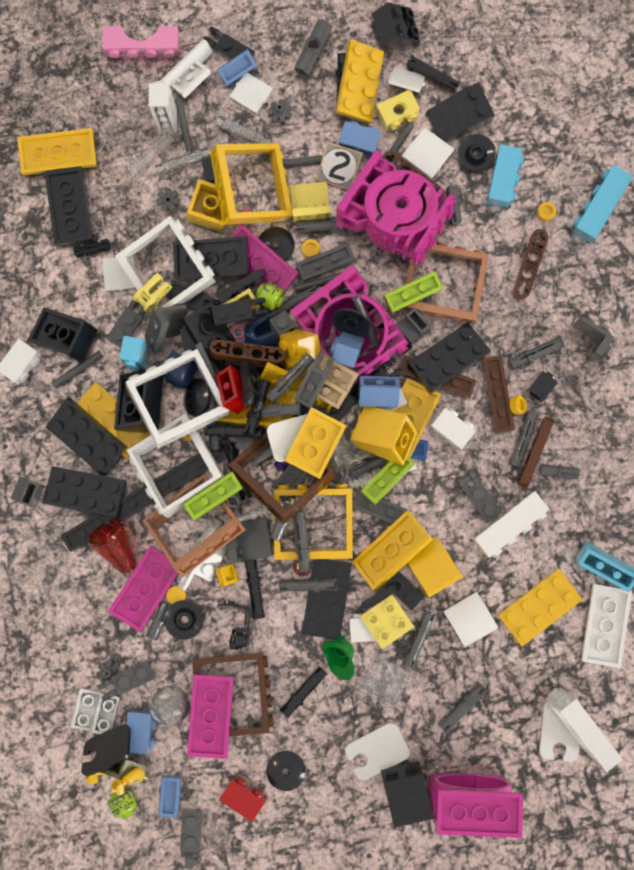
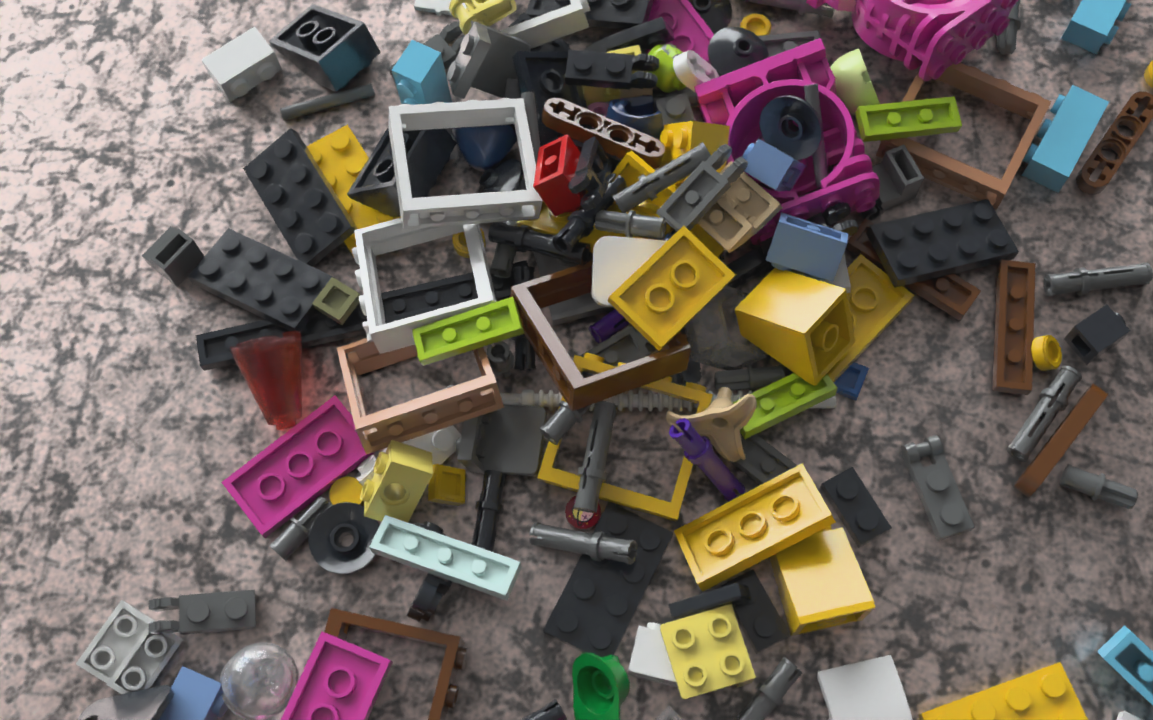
camera: 25 degrees right, 15 degrees down
dark grey plant [96,659,121,685] -> none
white brick [429,408,476,451] -> none
white brick [472,491,550,558] -> none
none -> olive plate [312,277,361,325]
none -> light yellow brick [360,440,433,523]
none -> light aqua plate [369,515,522,601]
none -> tan piece [666,387,757,462]
none -> pin [669,418,745,502]
none -> white beam [673,50,719,92]
none -> black dish [707,27,769,76]
none -> black plate [820,466,892,548]
none -> yellowish green cylinder [830,48,880,116]
none -> medium azure brick [1022,85,1109,193]

